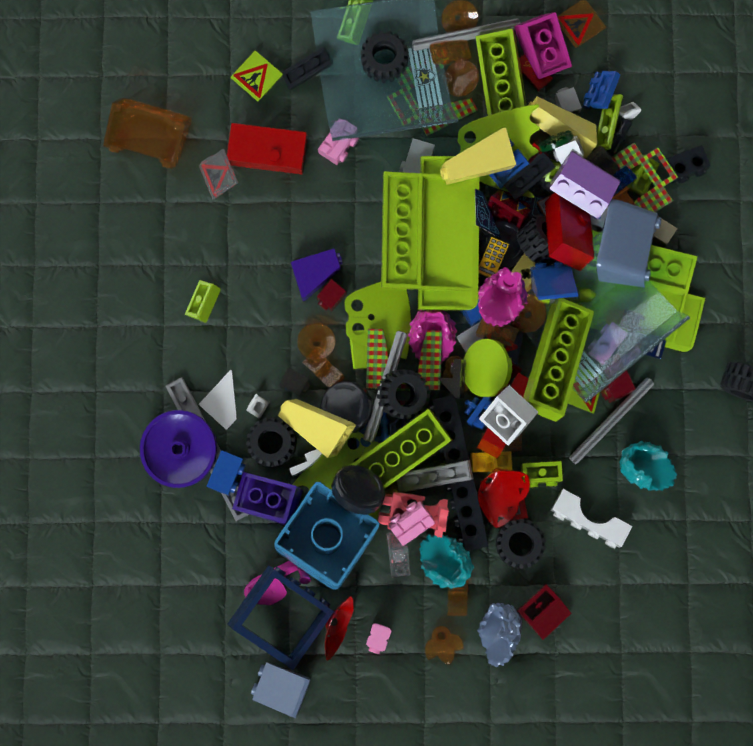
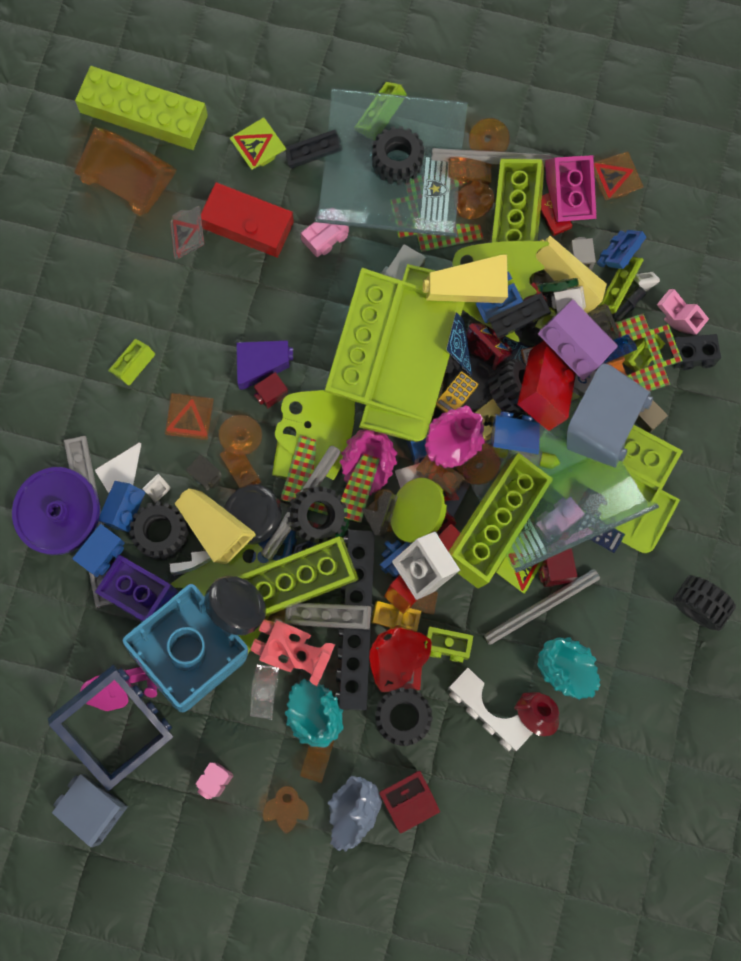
camera: 10 degrees right, 5 degrees down
red piece [325,596,354,661] -> none
bright pink brick [389,501,435,546] -> none
none -> lime brick [75,66,208,150]
none -> blue brick [98,481,146,532]
none -> clear orange piece [165,393,214,440]
none -> dark red piece [514,692,559,736]
none -> bright pink brick [657,289,709,335]

